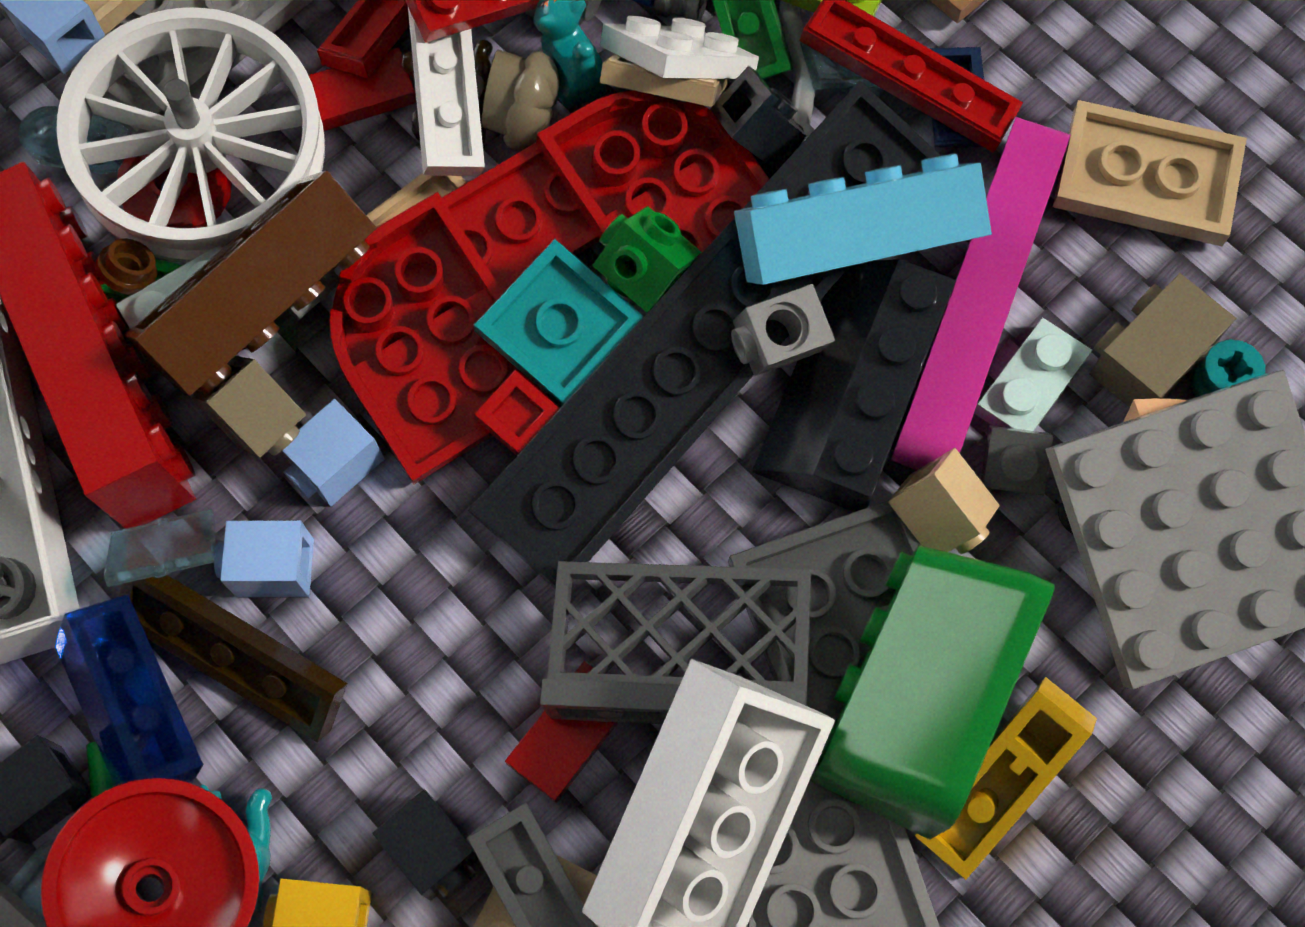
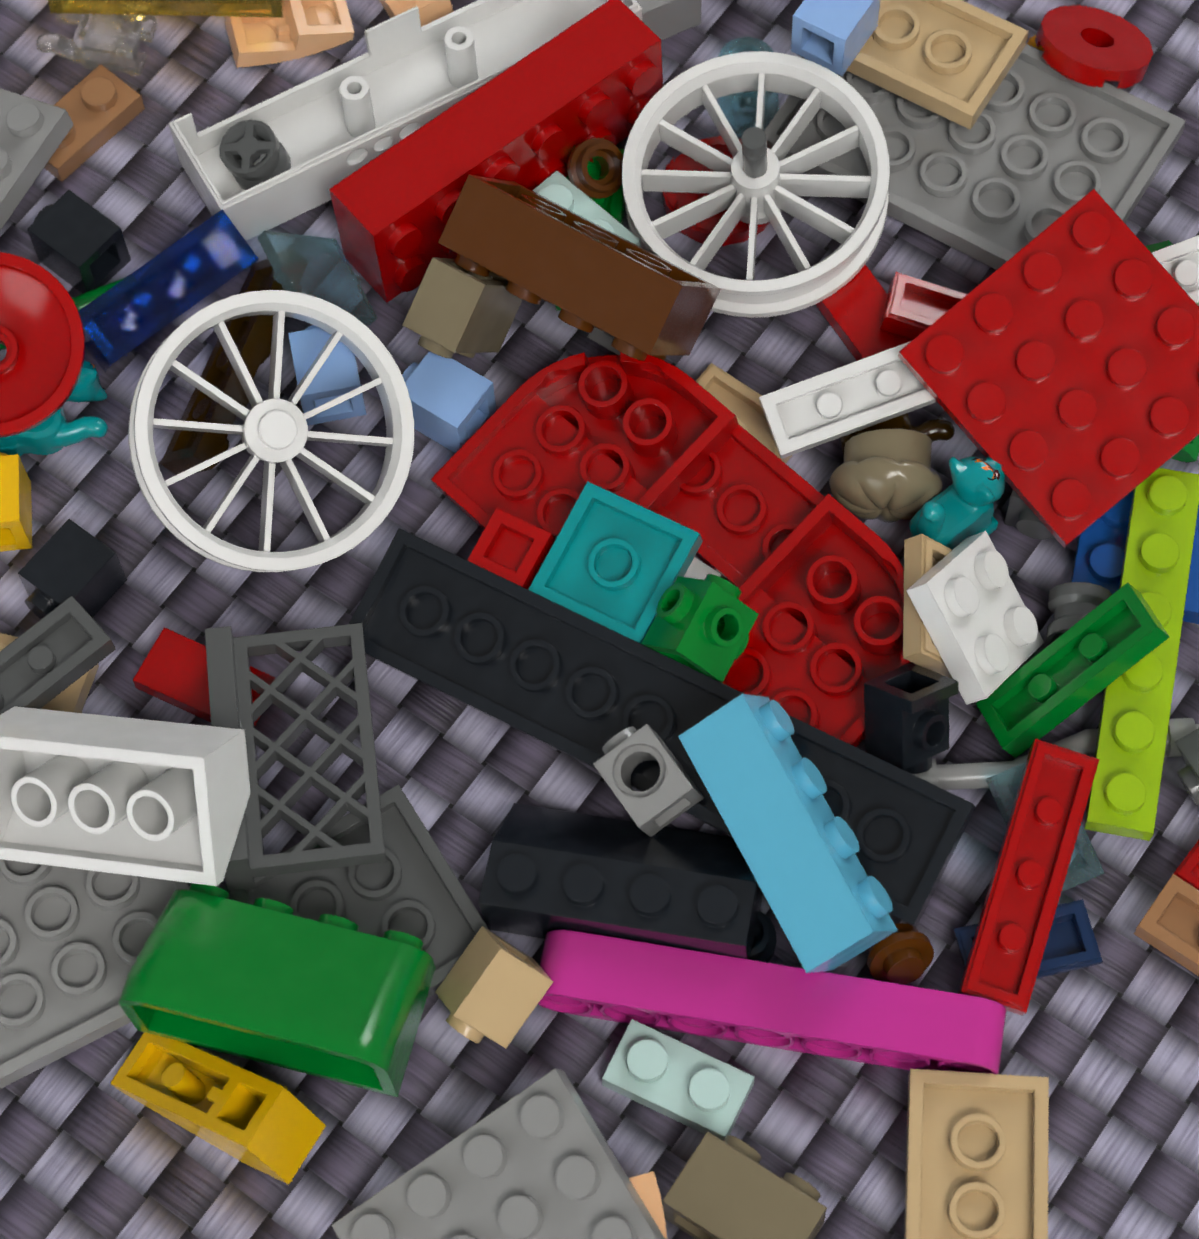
camera: 80 degrees right, 5 degrees down
dark grey plate [981,425,1053,496] -> none
none -> white wheel [128,290,414,572]

